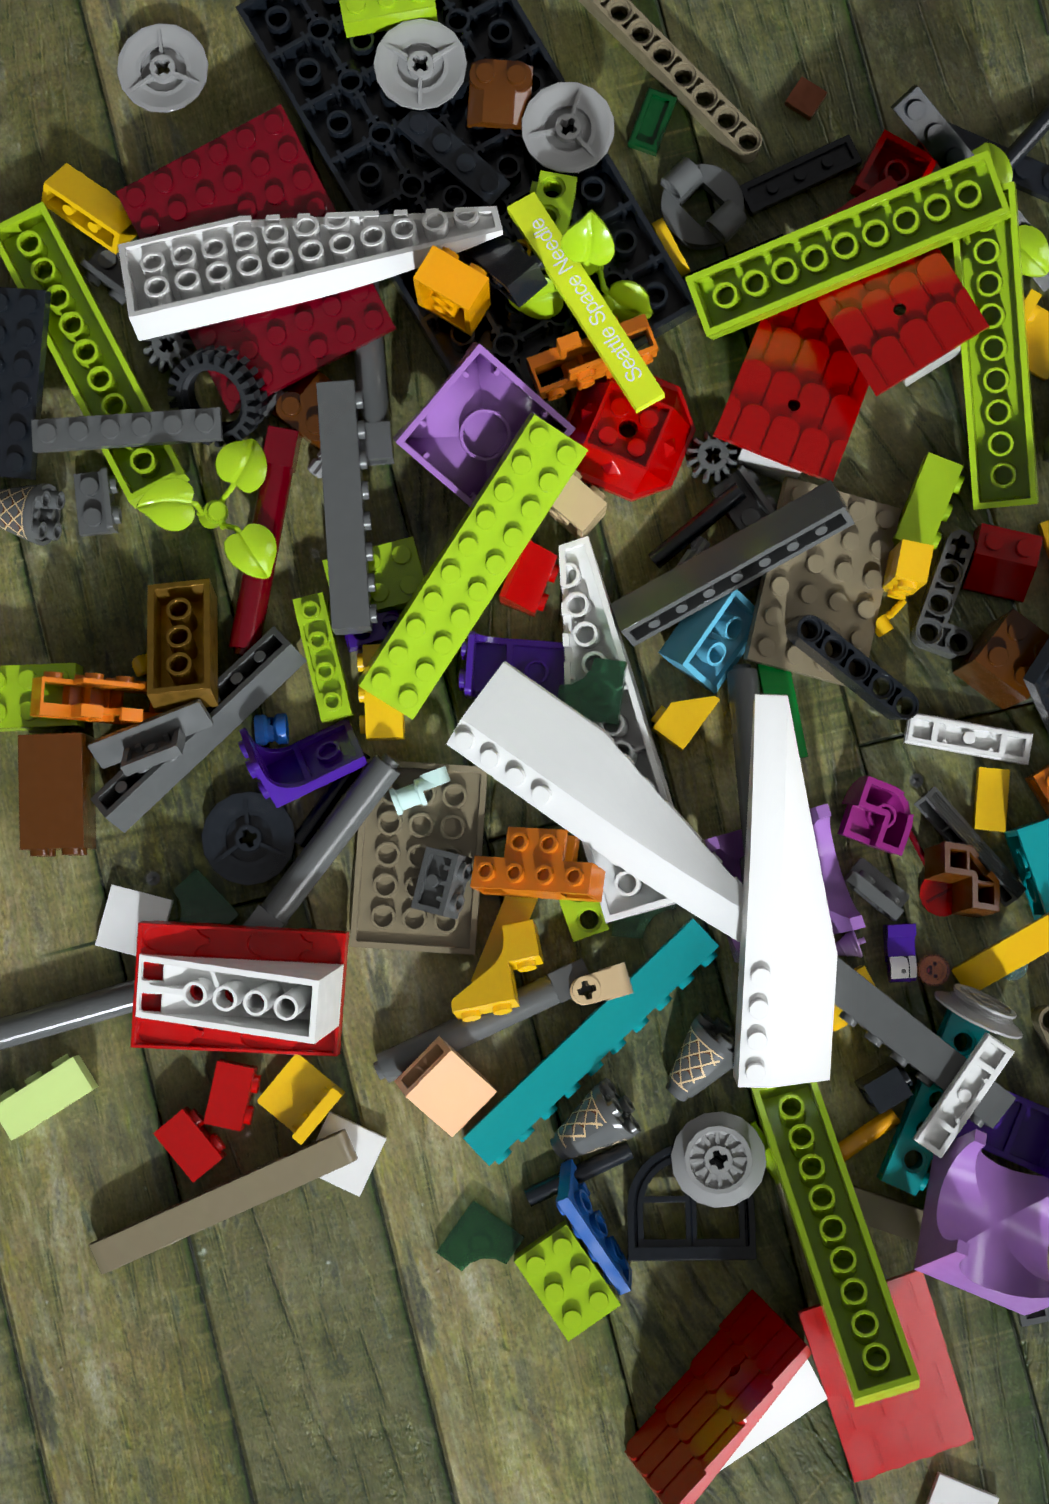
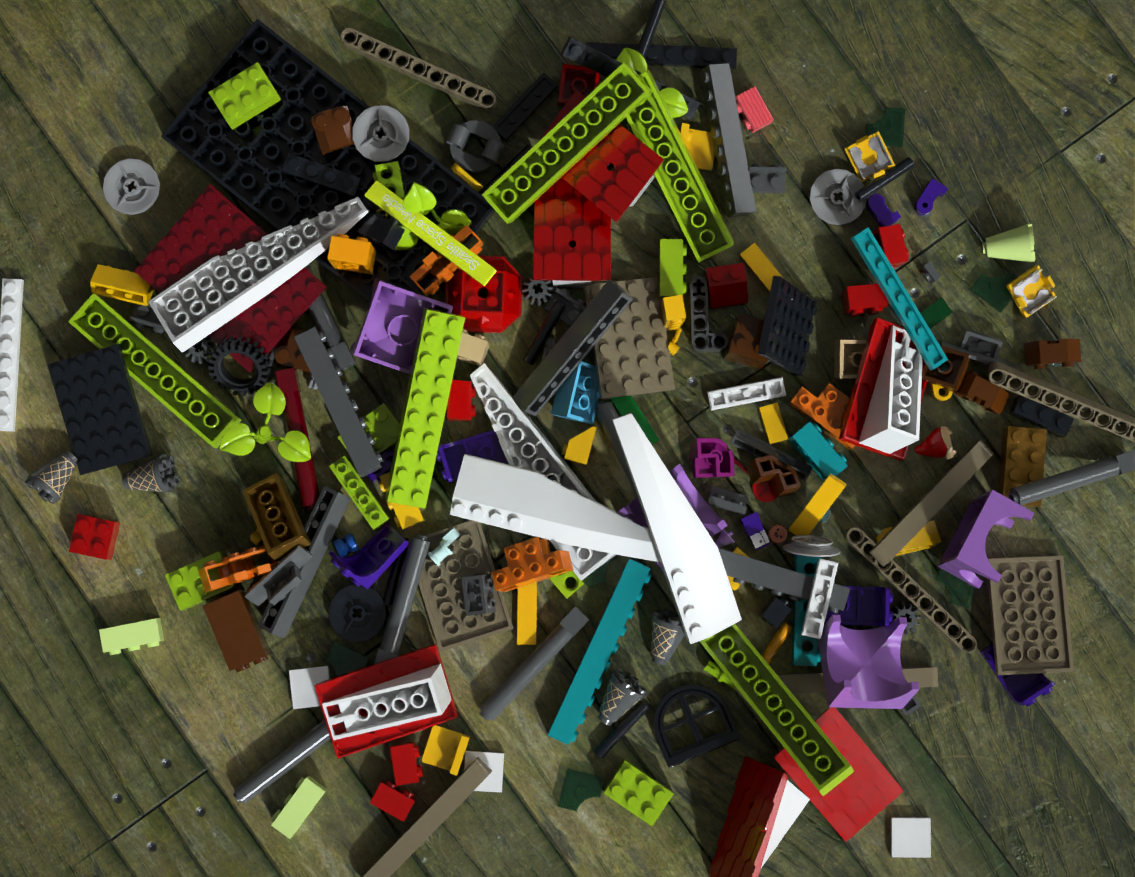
camera: 25 degrees left, 0 degrees up
dark grey plate [31,407,223,453] -> none
dark grey bracket [73,467,122,537] -> none
light grey piece [374,18,467,110] -> none
light nougat brick [394,1036,497,1137] -> none
yellow arch [451,919,544,1022] -> none
blue wing [555,1159,632,1295] -> none
clear green tile [558,658,627,725] -> none
tan piece [569,962,634,1005] -> none
dark green tile [627,87,678,157] -> none
light grey piece [671,1111,766,1208] -> none
copper tile [784,76,828,121] -> none
black beam [786,615,919,720] -> none

